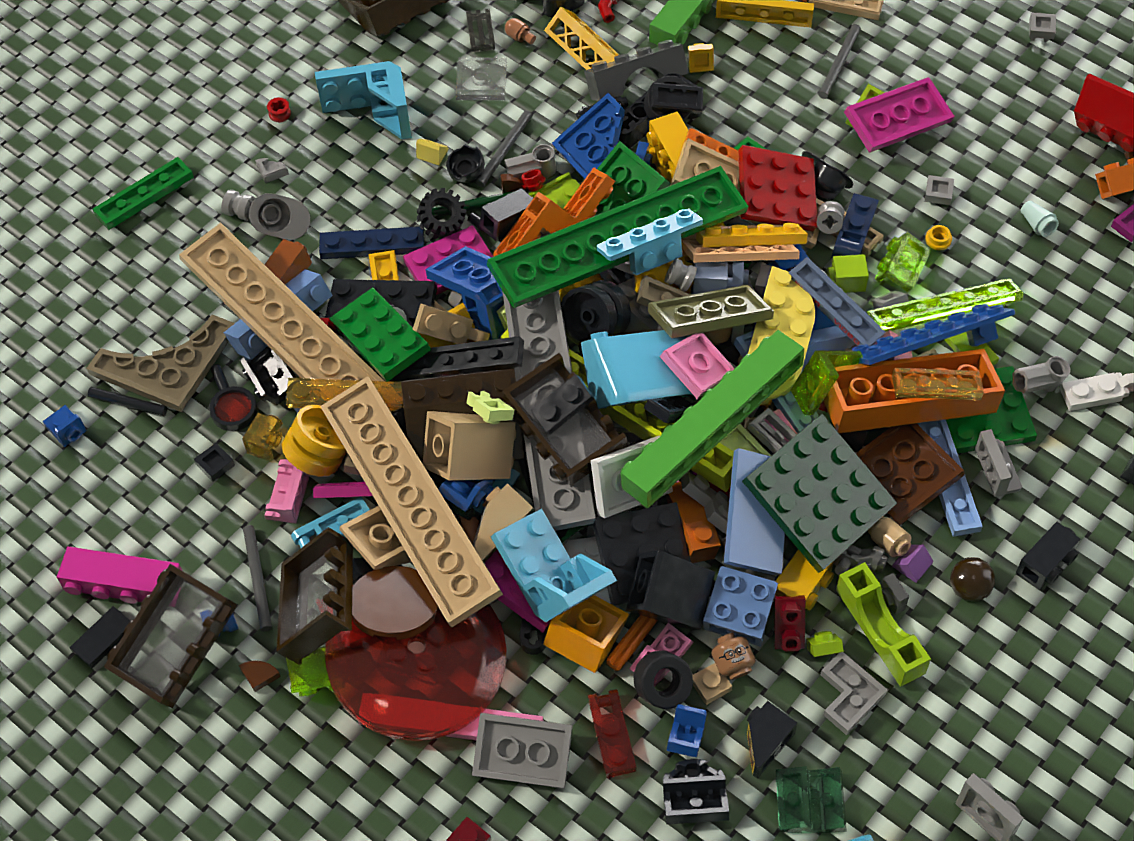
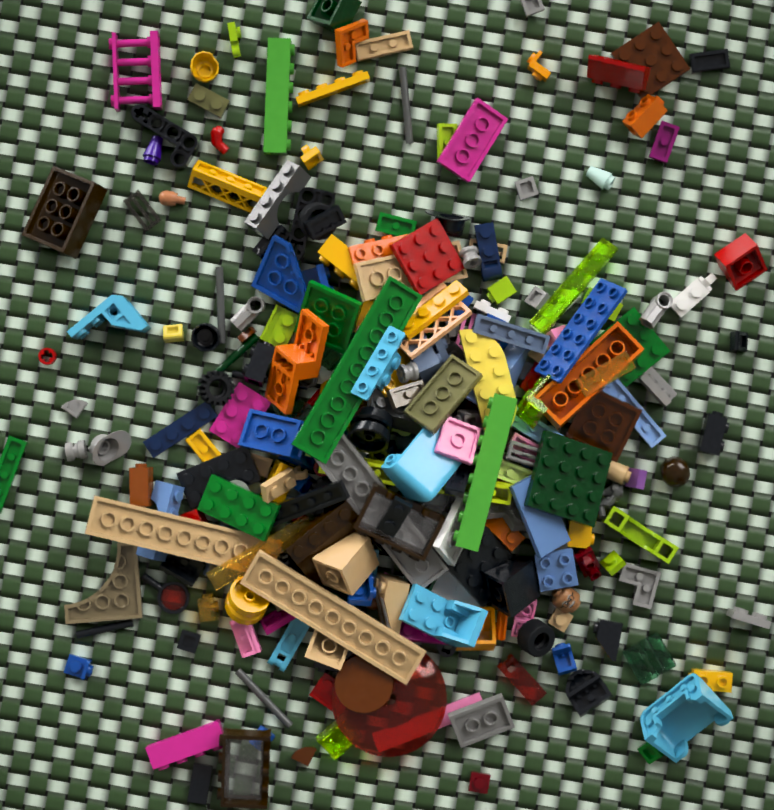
camera: 35 degrees left, 30 degrees up
dark brown window [276,527,353,665] -> none
clear tile [455,57,507,100] -> none
yellowish green plate [466,391,515,424] -> none
red plate [521,169,546,192] -> none
clear neon green bracket [875,232,932,292] -> none
dark grey plate [881,573,909,615] -> none
yellow plate [925,225,952,250] -> none
none -> light orange bracket [527,50,551,82]

